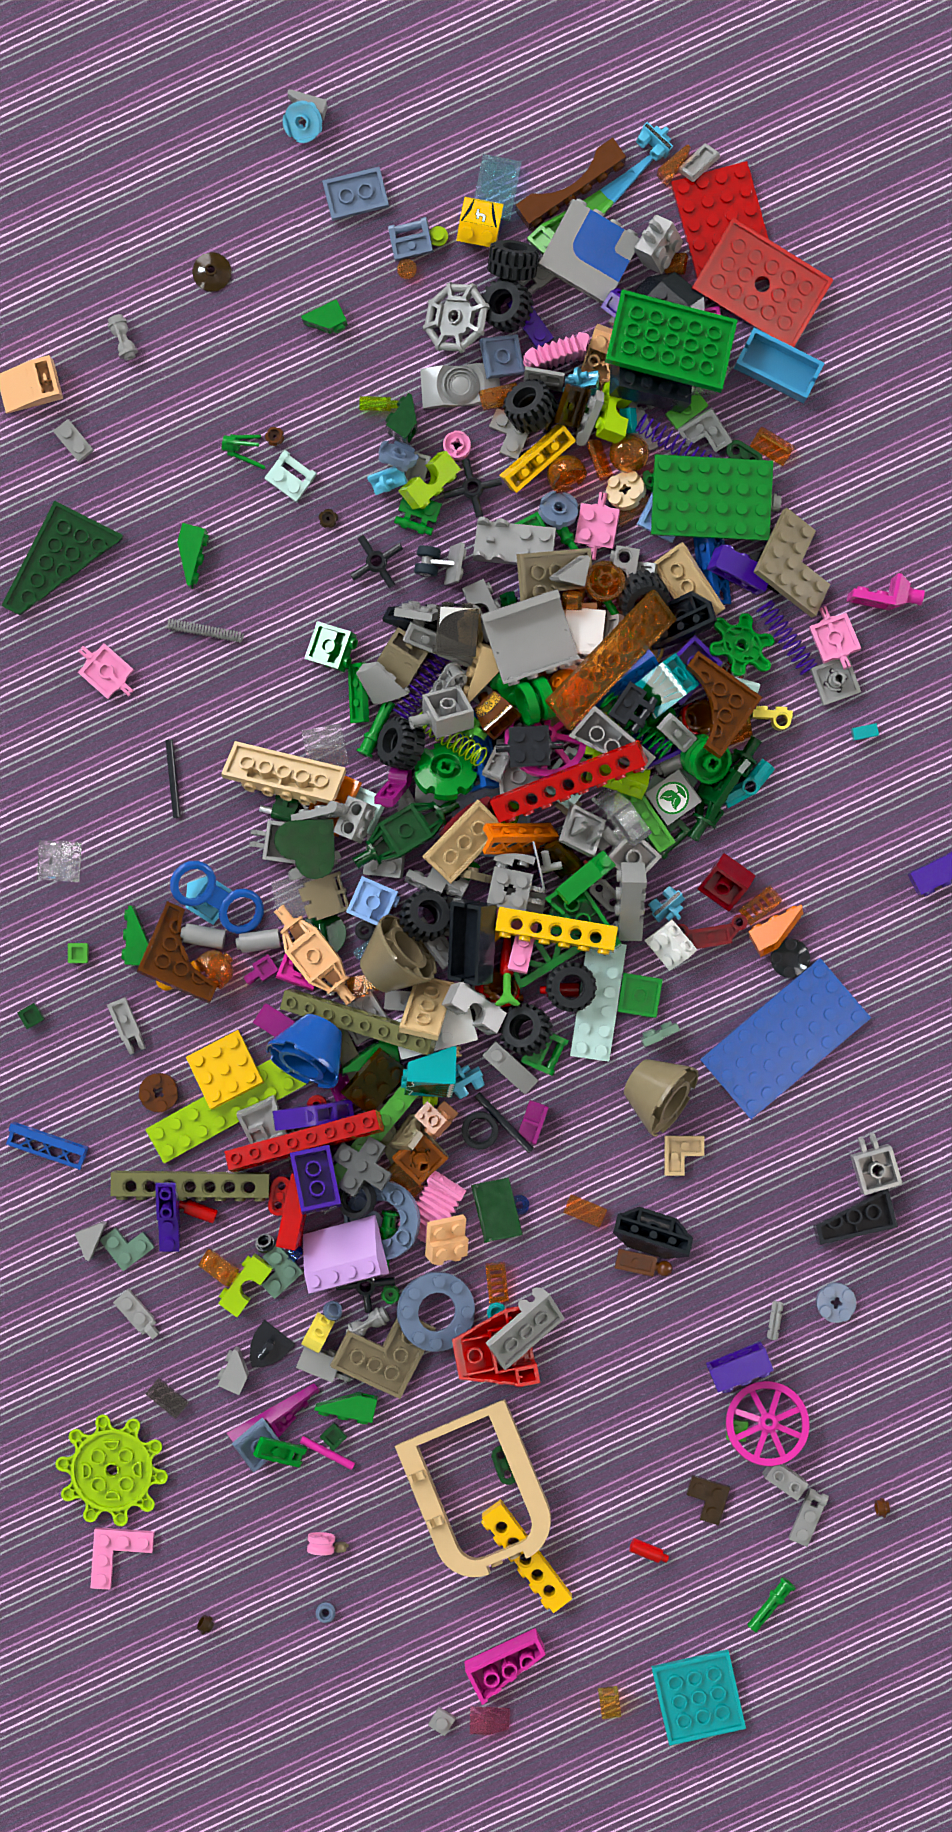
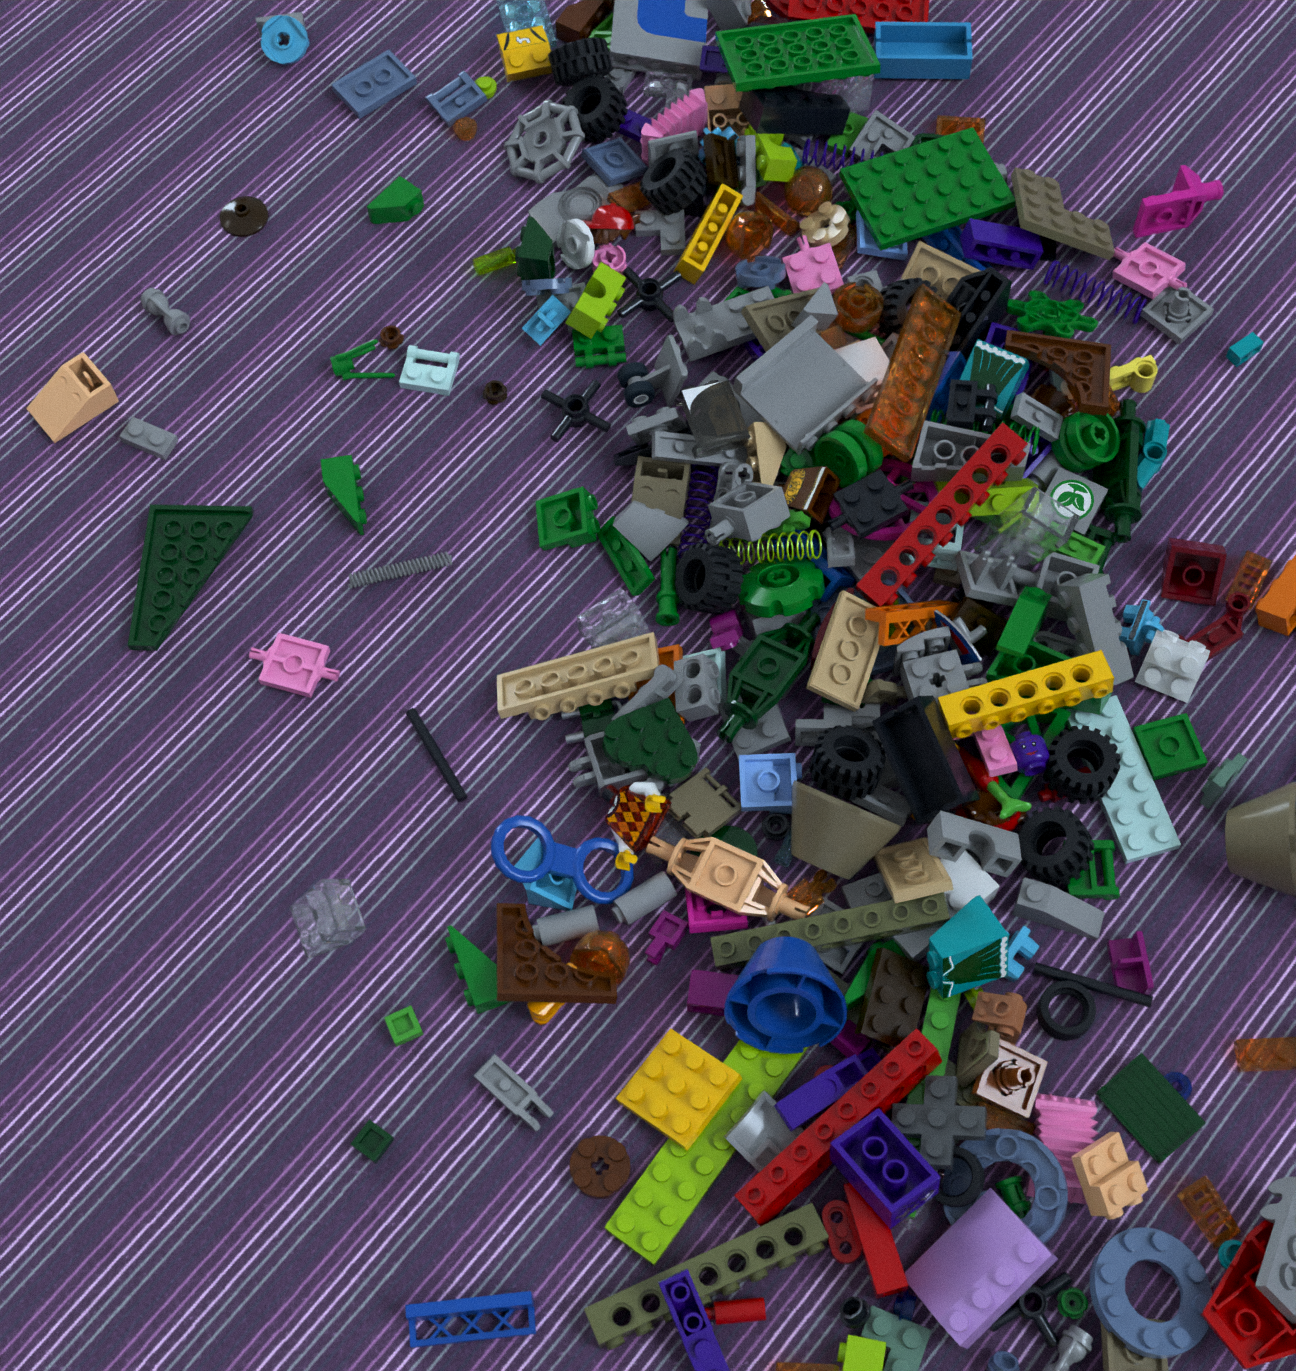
camera: 20 degrees left, 25 degrees down
none -> white plate [557,218,595,270]
none -> red hair [584,203,641,245]
none -> torso [601,782,672,871]
none -> clear plate [643,71,693,110]
none -> dark purple head [1010,731,1050,776]

